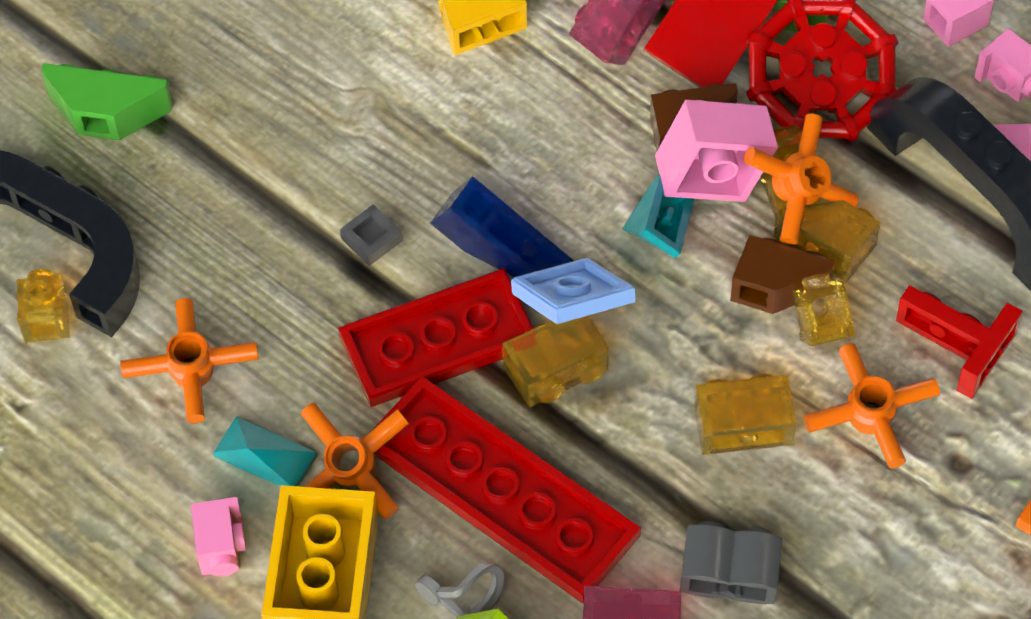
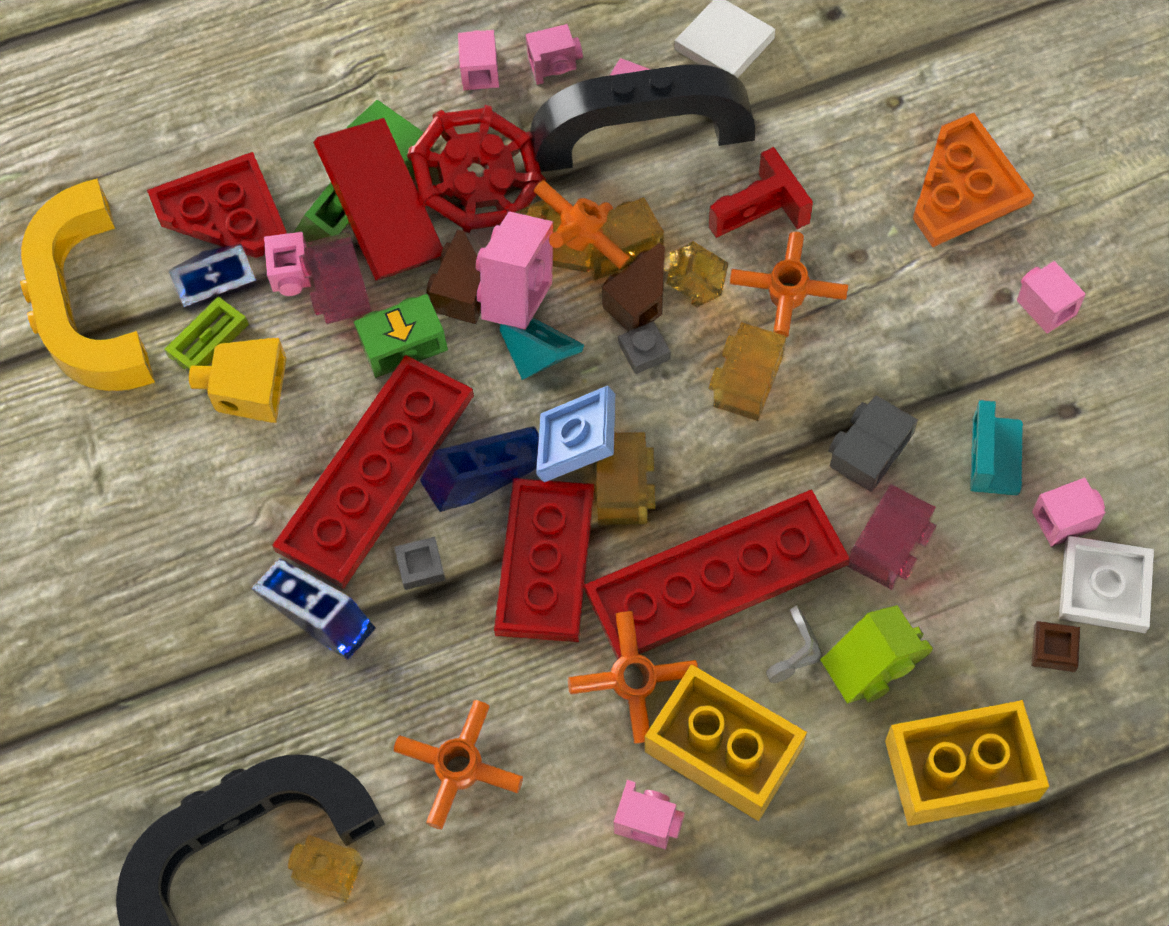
camera: 60 degrees left, 5 degrees up
bright green slope [41,63,173,140] -> none
teal slope [213,416,317,486] -> none
none -> clear blue slope [252,558,376,660]
none -> red plate [272,355,474,589]
none -> bright green brick [354,294,448,378]
none -> flat silver plate [618,321,671,374]

